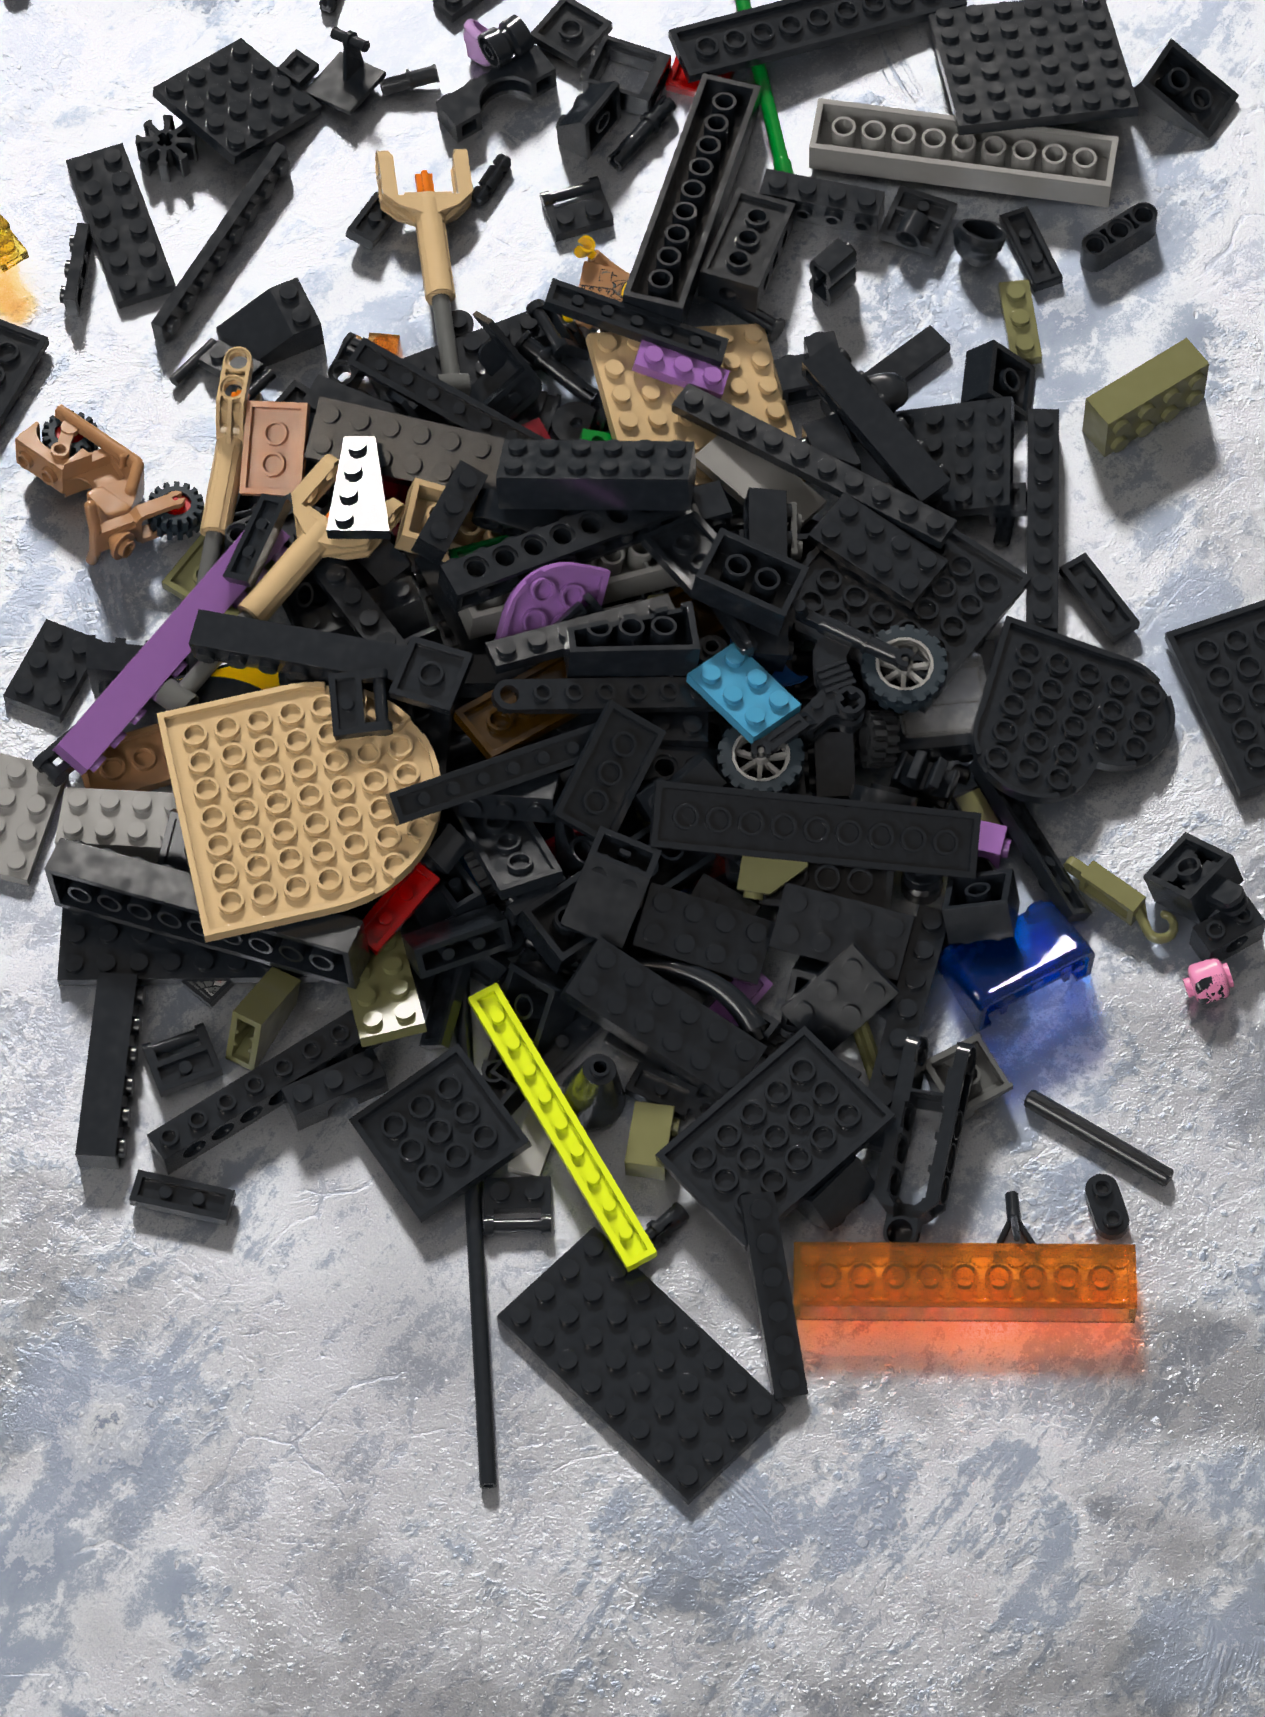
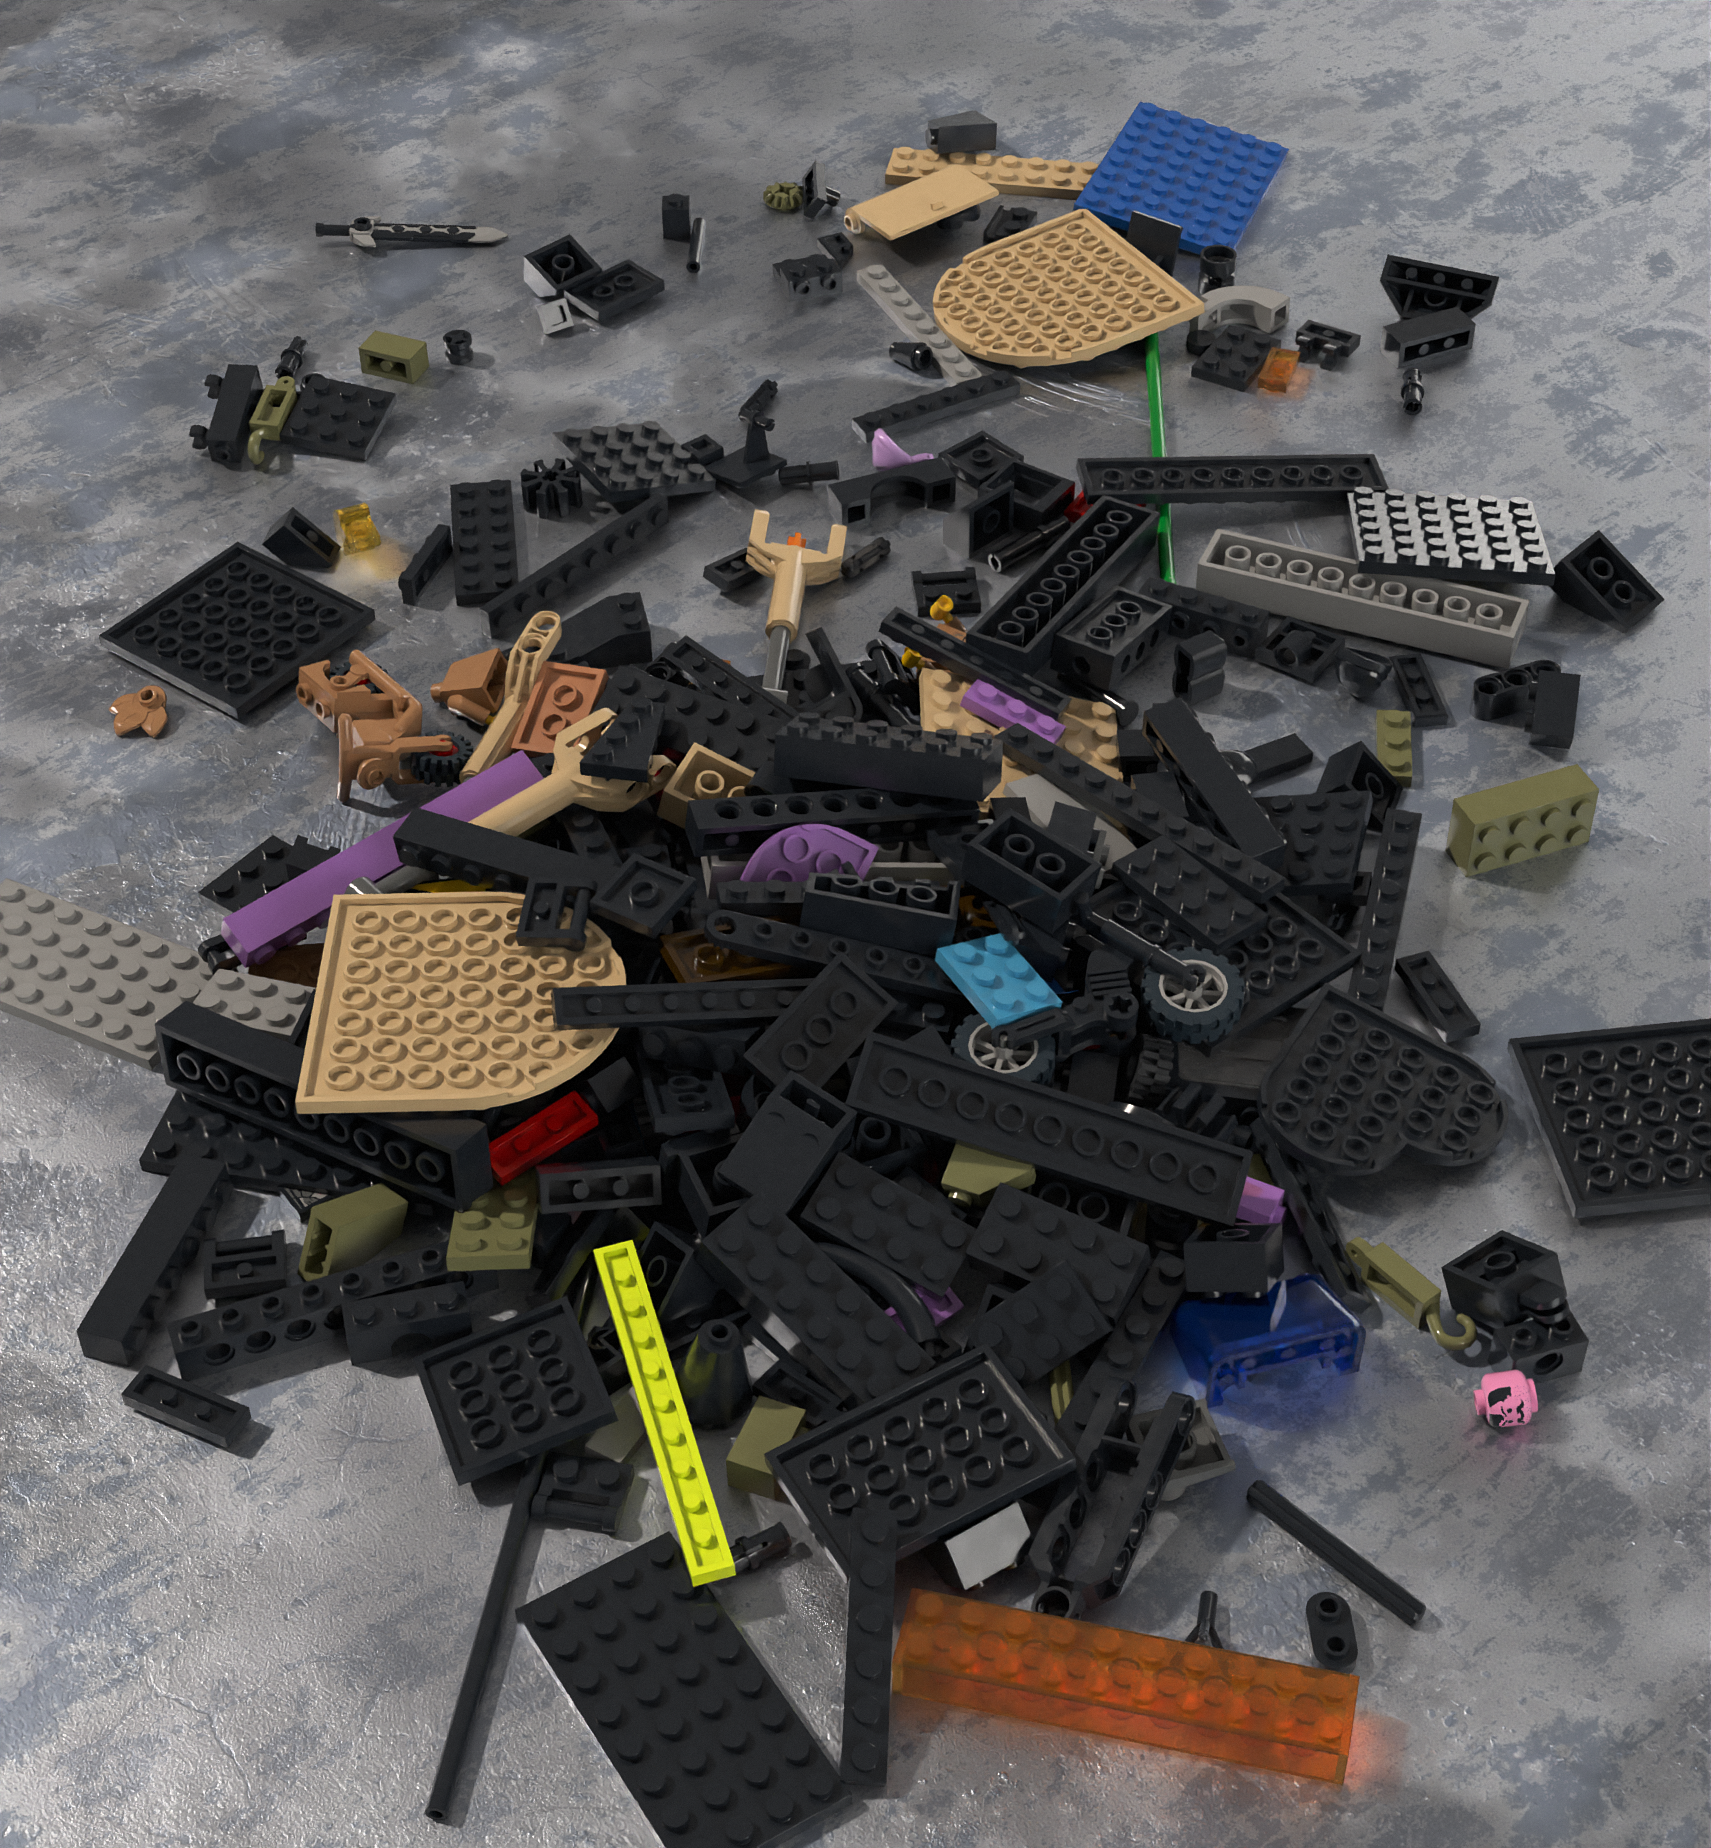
camera: 10 degrees right, 20 degrees down
black plate [223,493,293,588] -> none
black brick [411,460,488,566] -> none
black wheel [477,14,534,69] -> none
none -> medium nougat torso [430,648,508,726]
none -> black brick [1524,670,1581,749]

